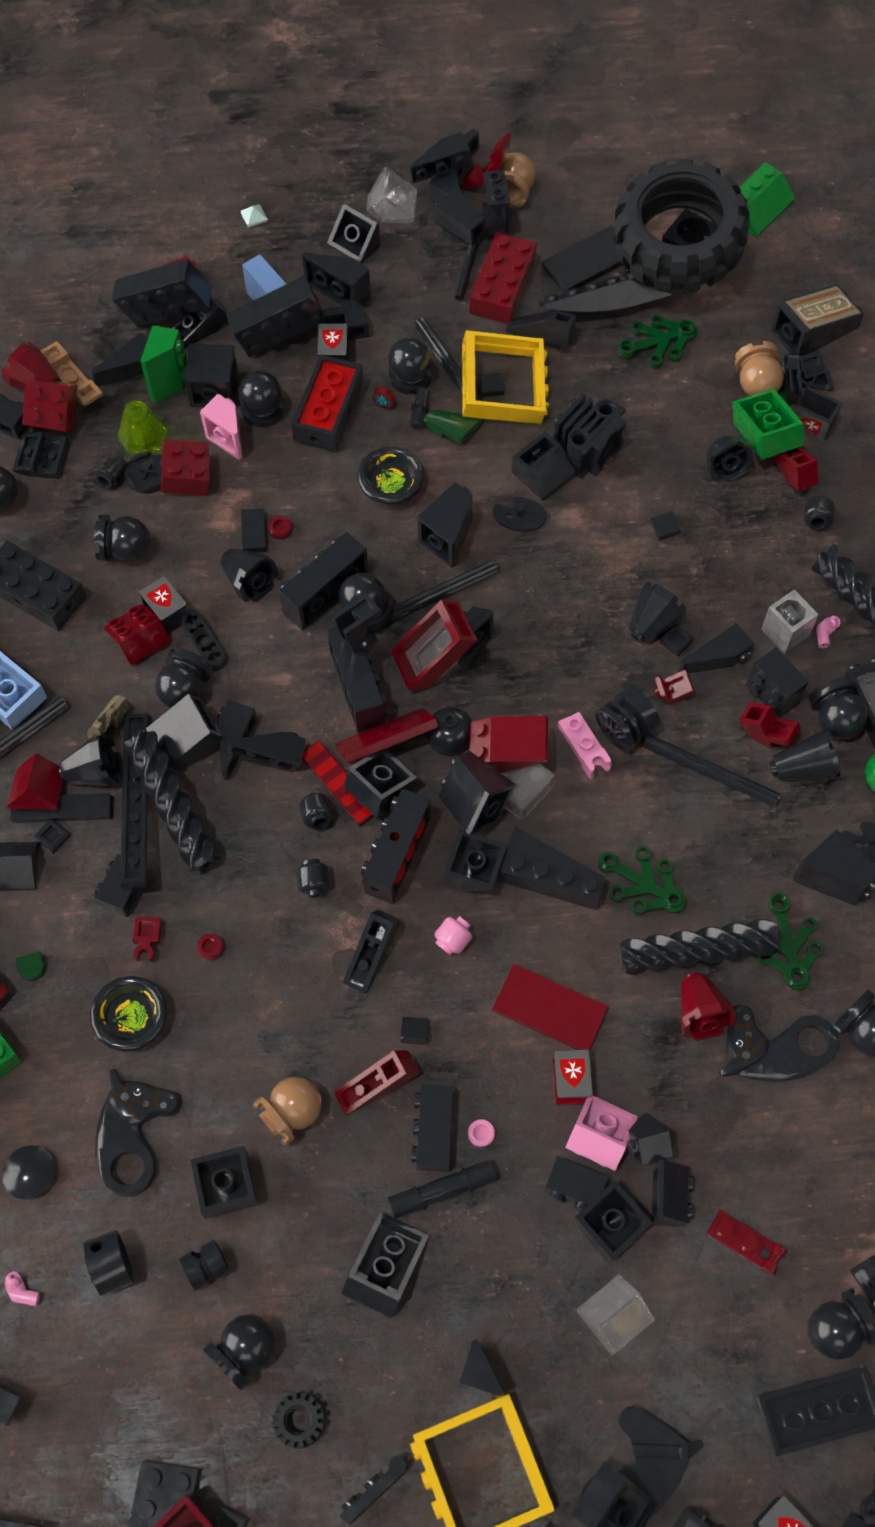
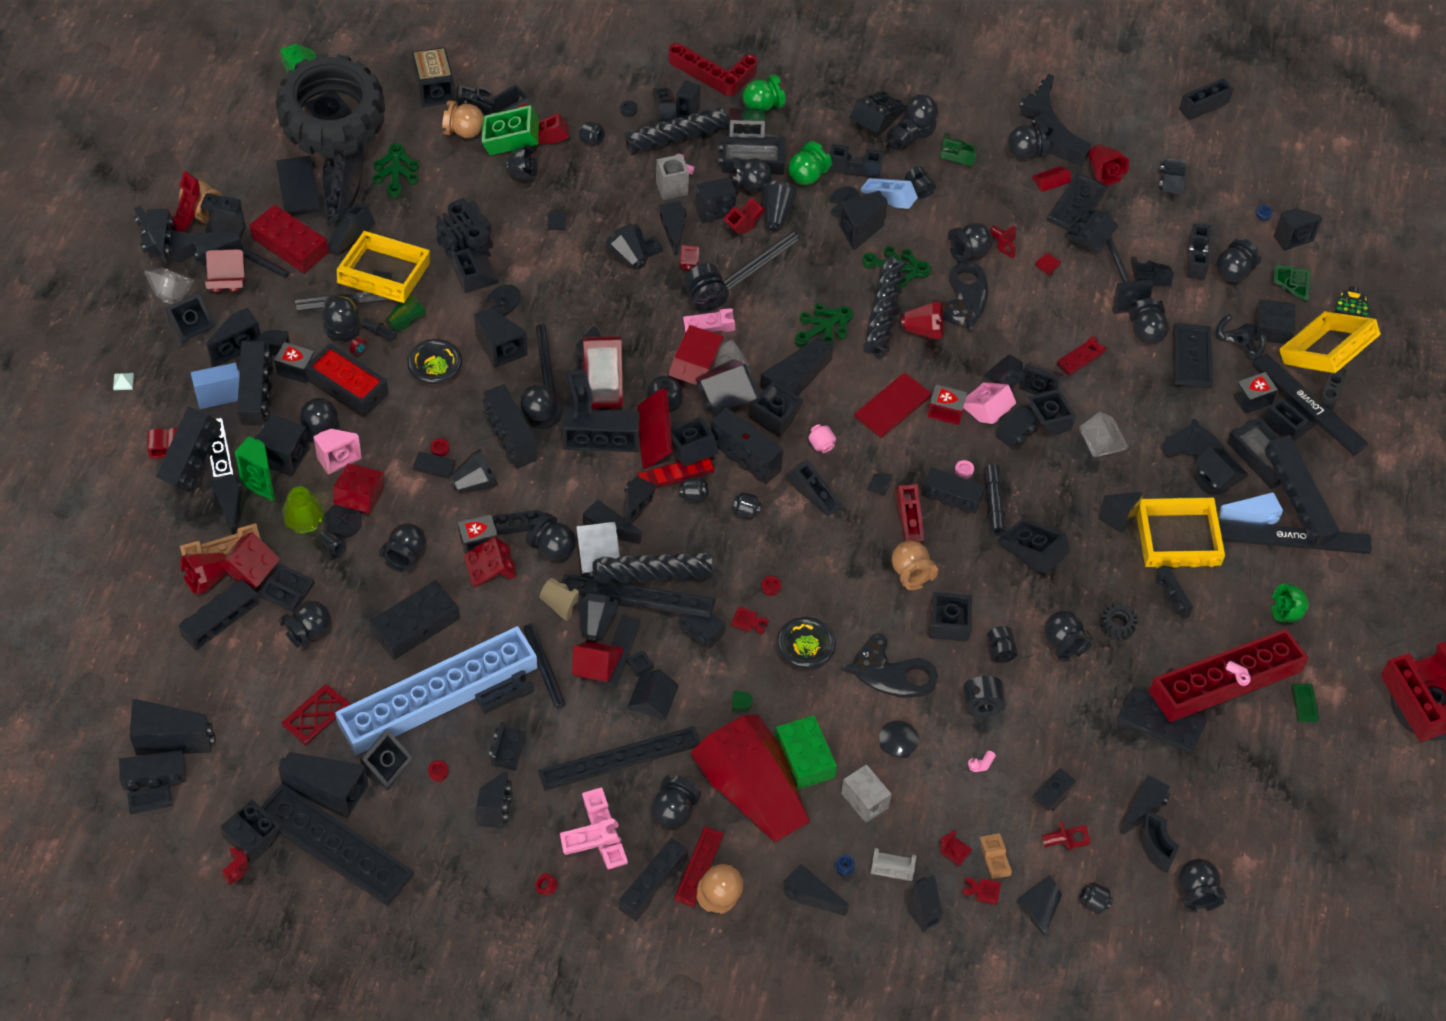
camera: 75 degrees left, 10 degrees down
none -> bracket [205,249,245,292]

